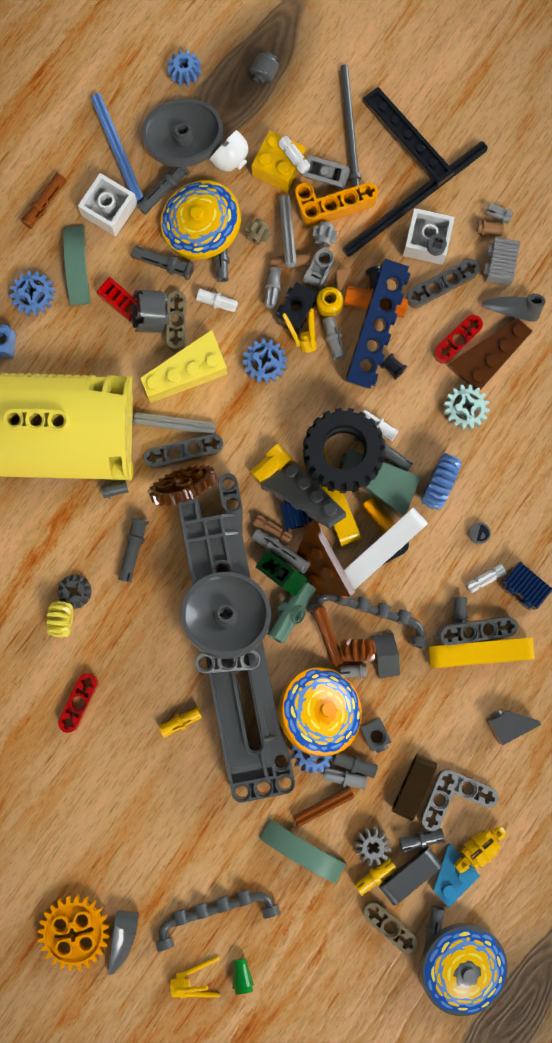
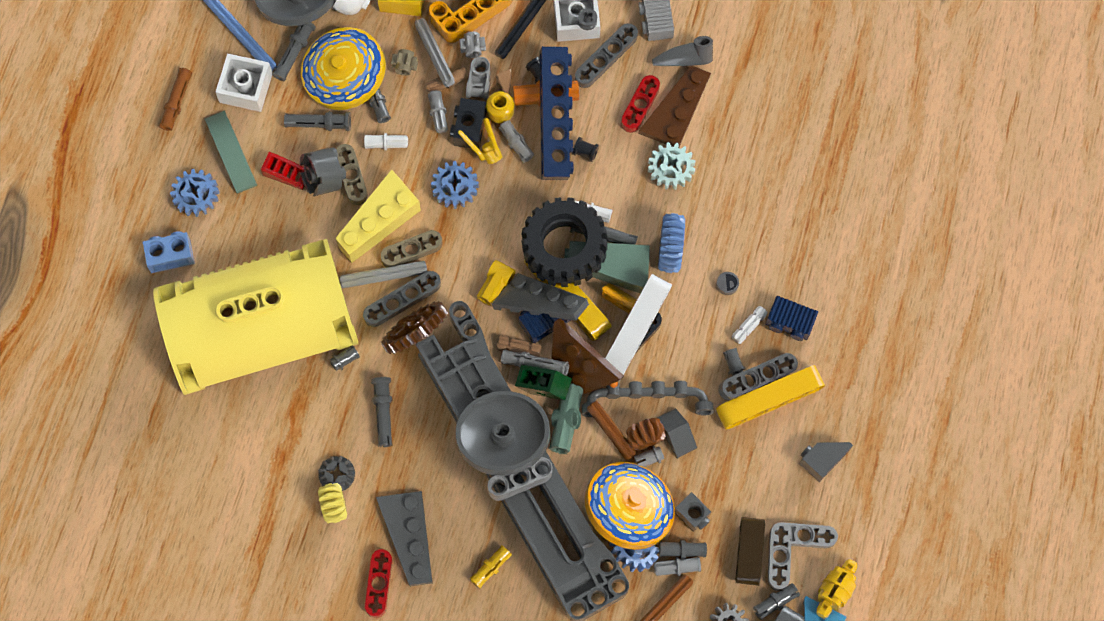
camera: 20 degrees left, 10 degrees down
none -> dark grey wing [376,491,433,587]
none -> dark tan beam [381,230,443,267]

